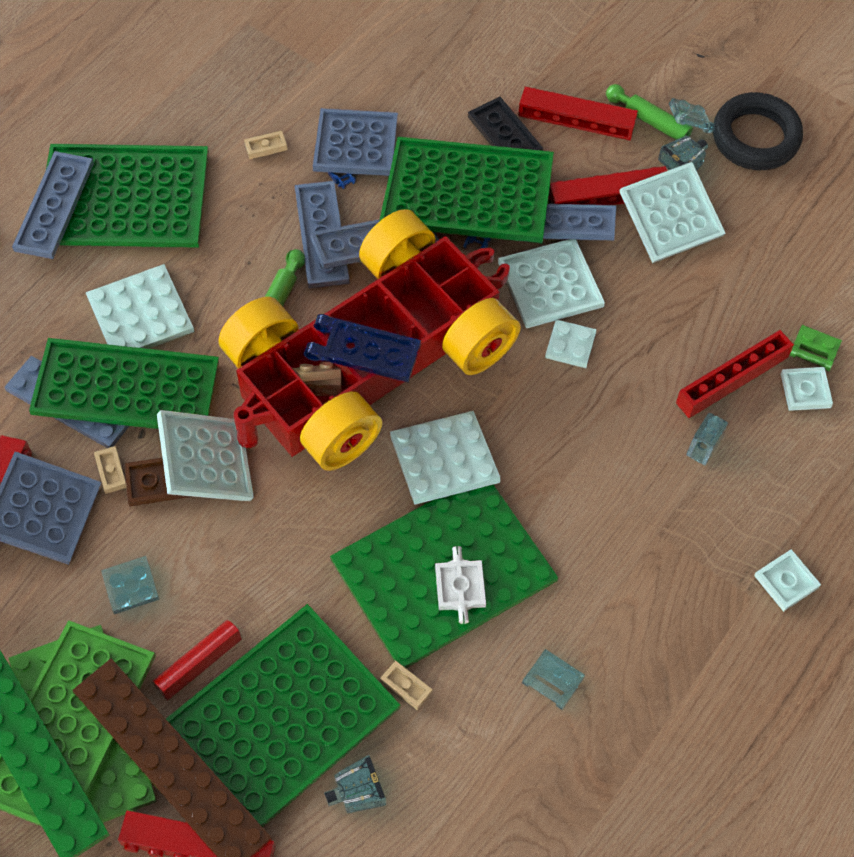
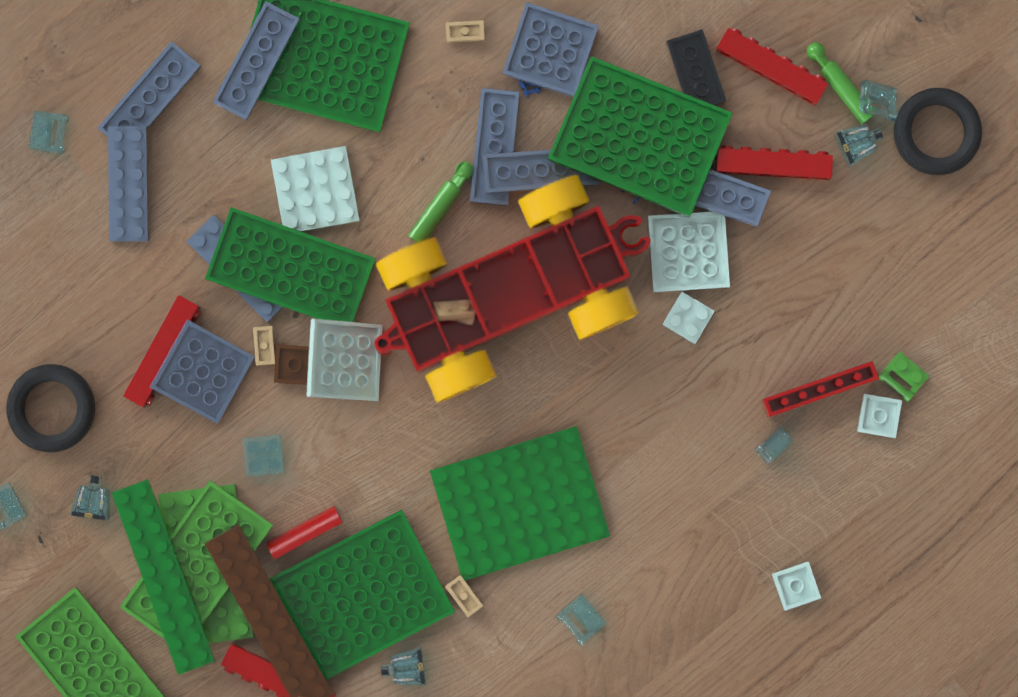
camera: 20 degrees right, 25 degrees up
clear blue hinge [304,314,421,383] -> none
light aqua plate [390,411,500,505] -> none
white plate [435,546,486,624] -> none
light aqua plate [619,162,726,263] -> none

